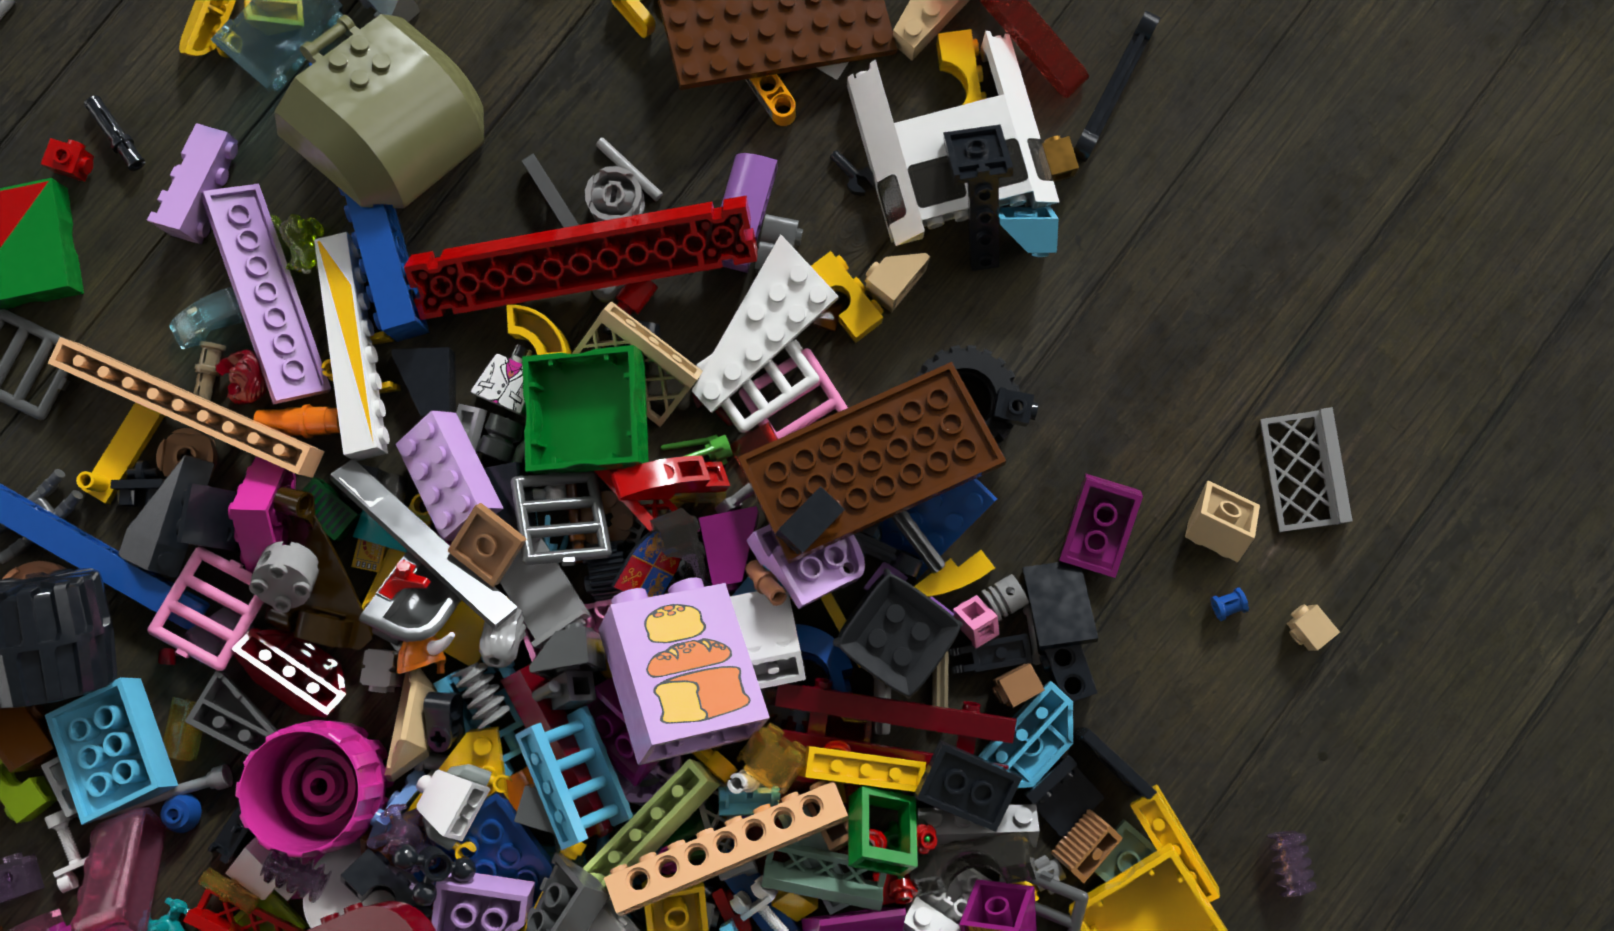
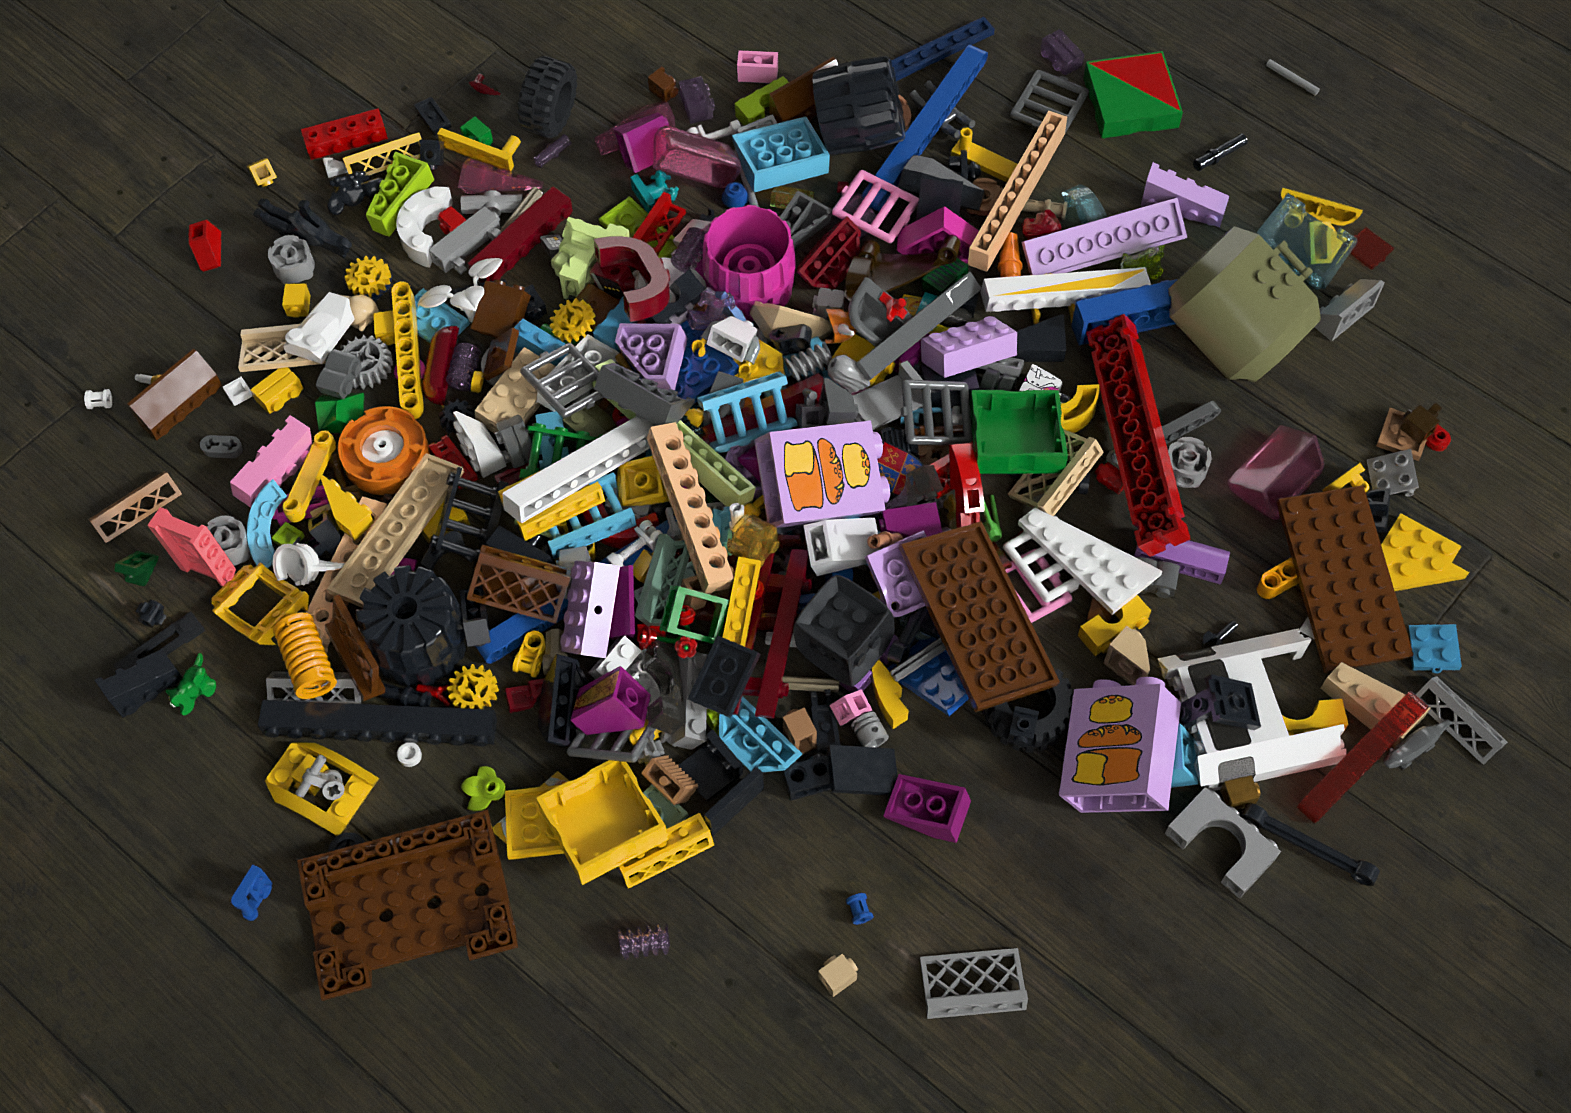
camera: 90 degrees right, 20 degrees down
red brick [41,138,95,182] -> none
clear yellow pin [198,867,260,915] -> none
light grey brick [249,541,319,613] -> none
black piece [392,844,476,907] -> none
medium nougat plate [447,503,527,587] -> none
light grey bar [596,137,663,202] -> none
black hinge [775,486,845,554] -> none
tan slope [1185,481,1260,562] -> none
none -> lavender brick [1059,677,1181,813]
none -> light grey arch [1165,787,1281,899]
none -> clear pink windscreen [1228,425,1324,520]

